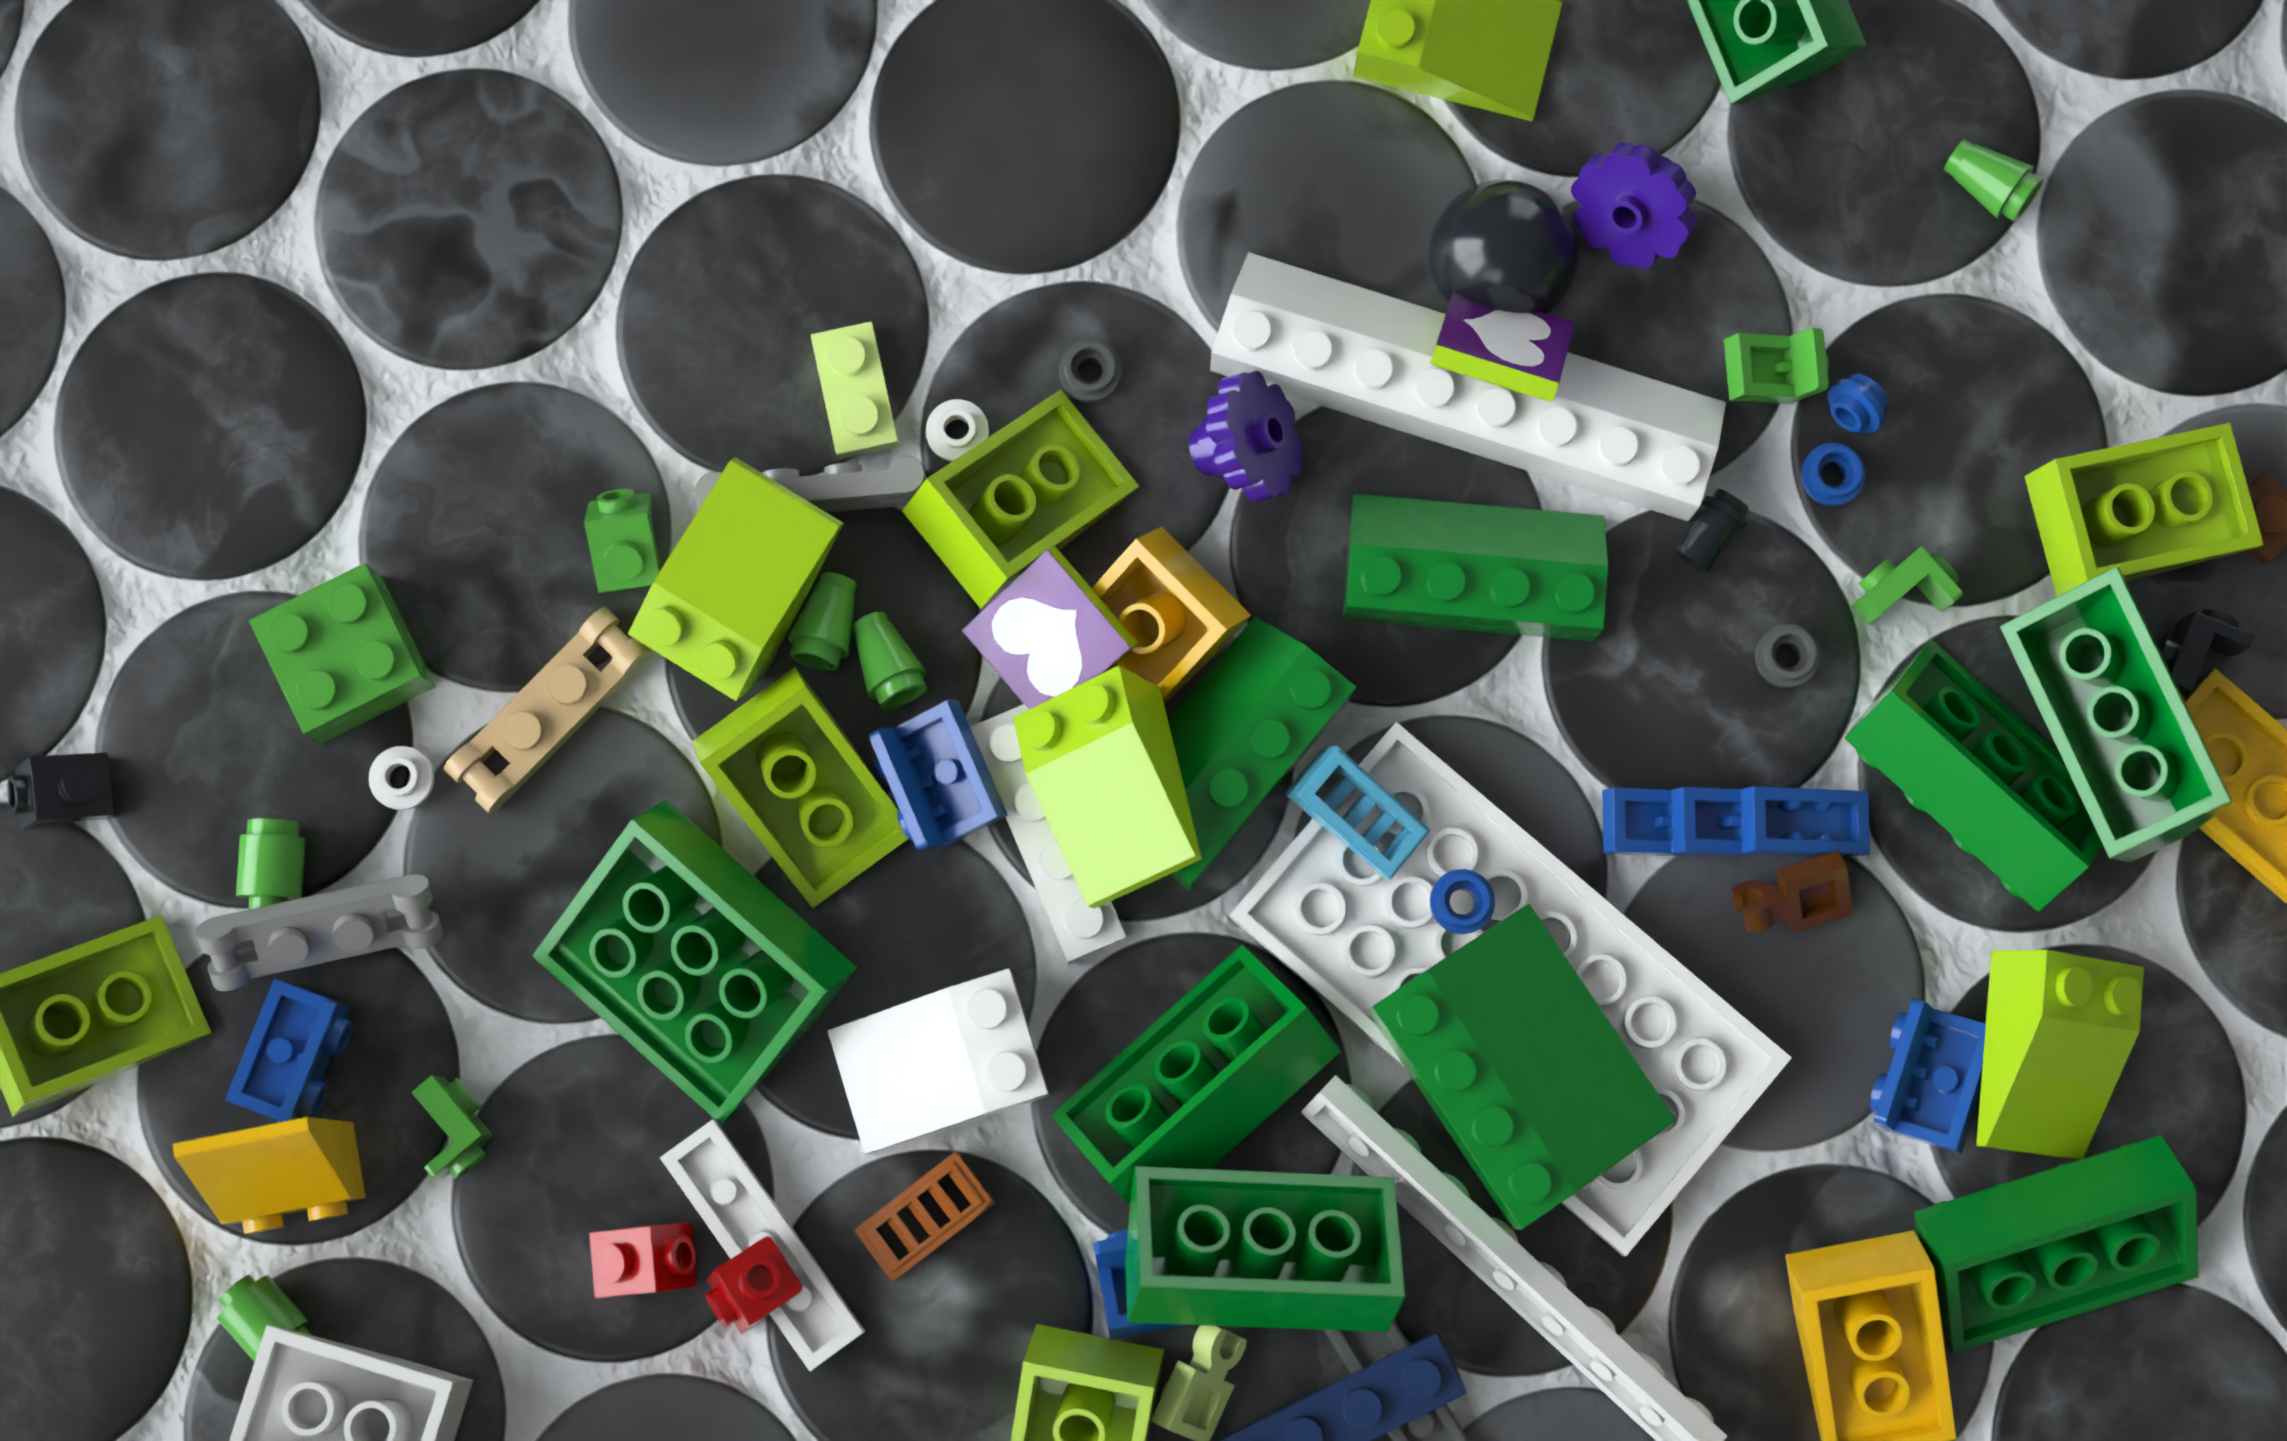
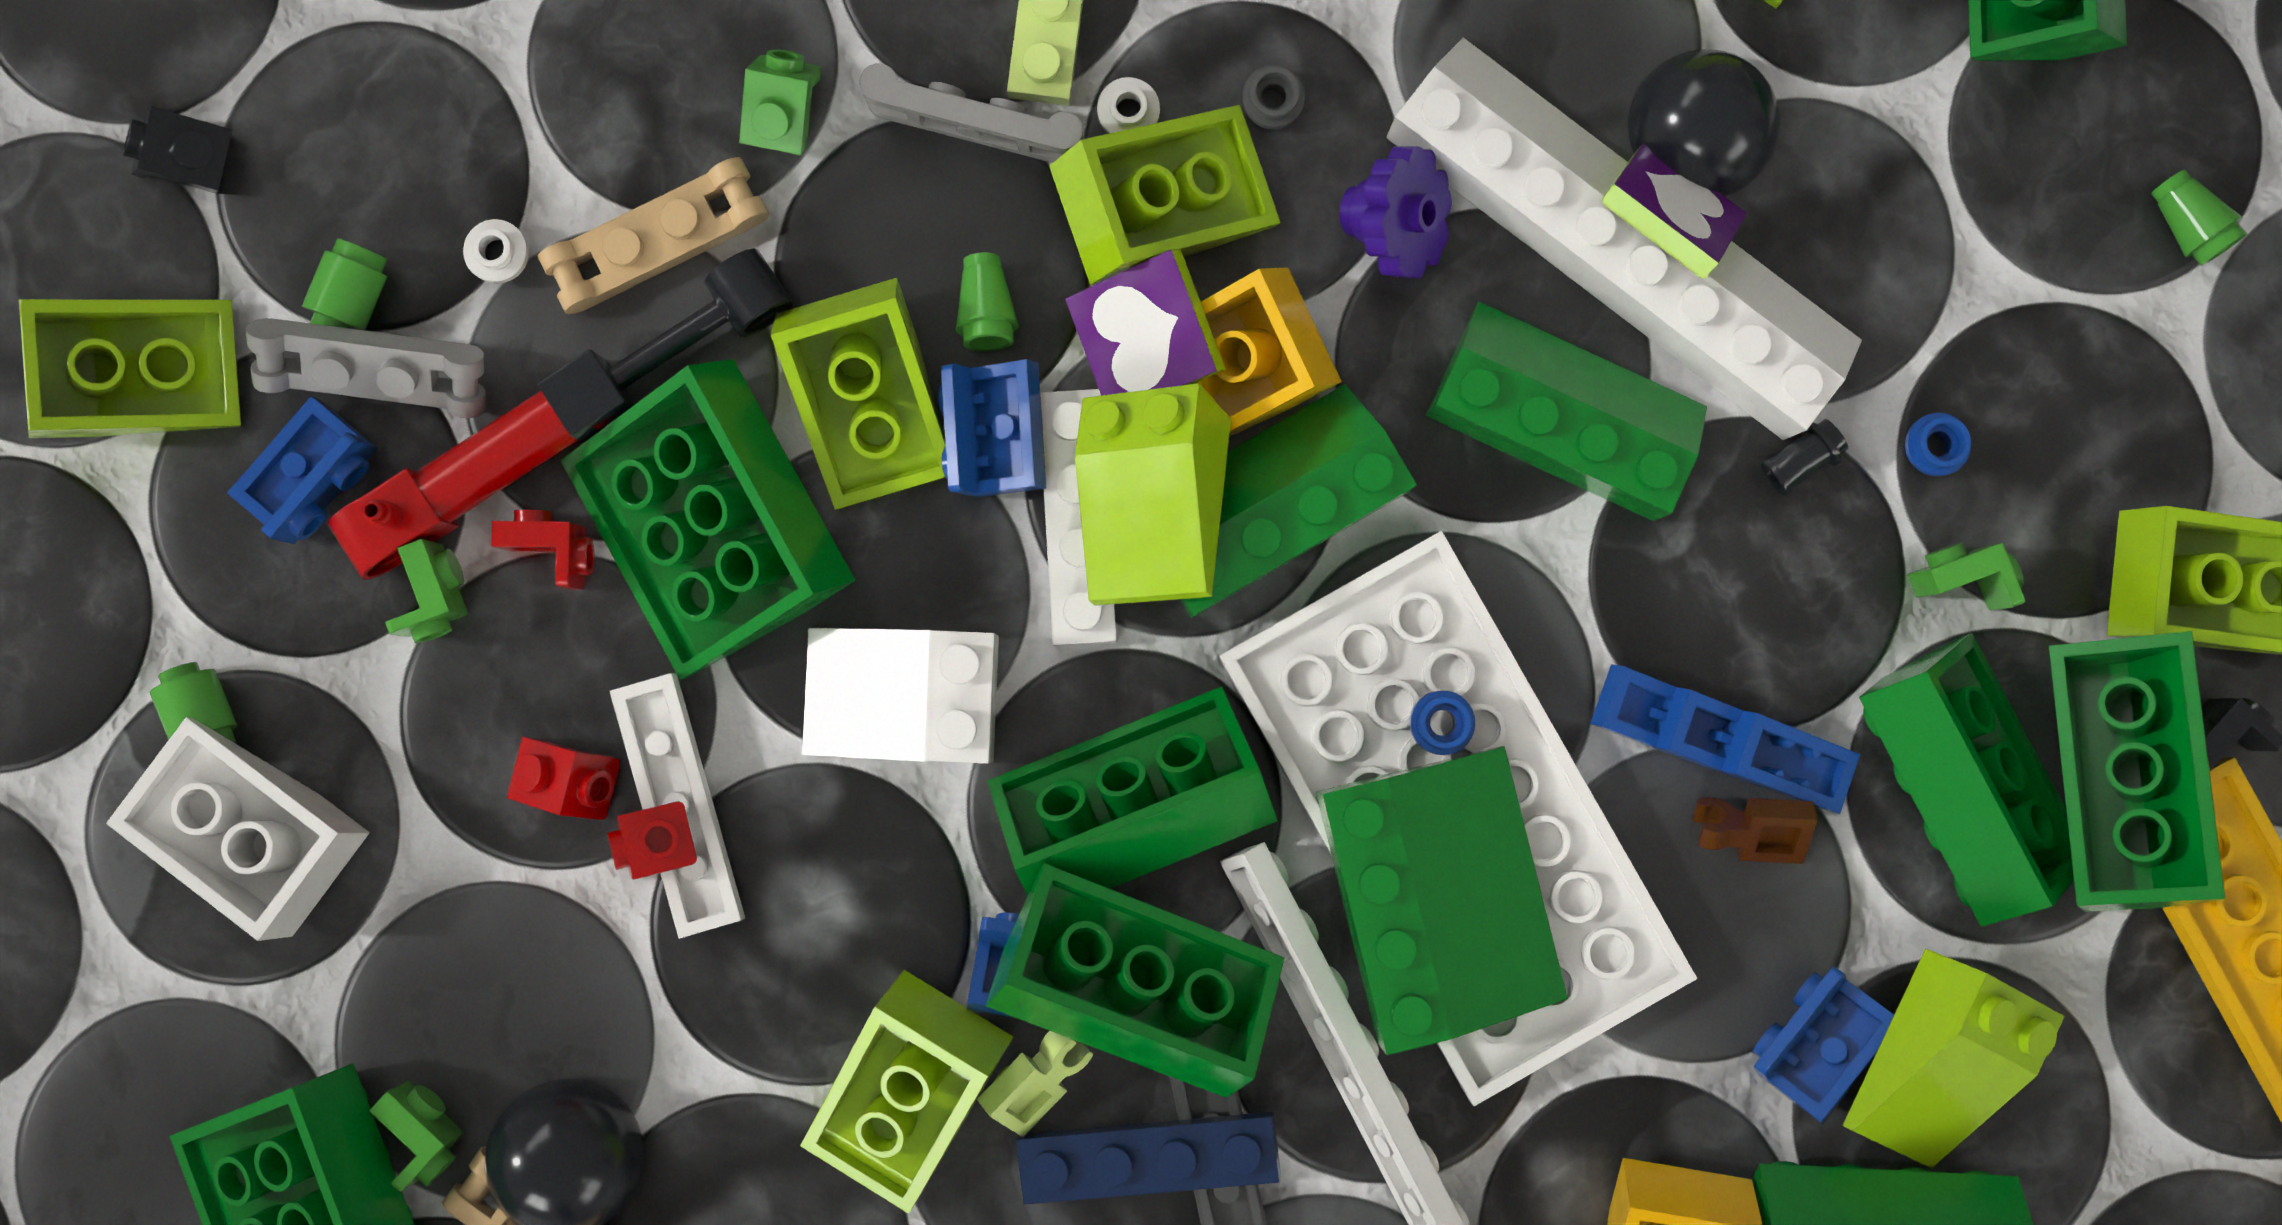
camera: 15 degrees right, 5 degrees up
yellow slope [172,1117,366,1234] -> none
bright green brick [248,563,436,744] -> none
lime slope [628,457,844,701] -> none
bright green cone [788,572,857,671] -> none
dark orange slope [854,1151,997,1282] -> none
medium azure slope [1285,746,1431,880] -> none
dark purple plant [1571,142,1698,269] -> none
bright green bracket [1724,328,1829,404] -> none
dark grey plate [1755,624,1820,688] -> none
blue plate [1827,374,1889,434] -> none
none -> piece [327,248,793,580]
none -> red bracket [491,510,595,590]

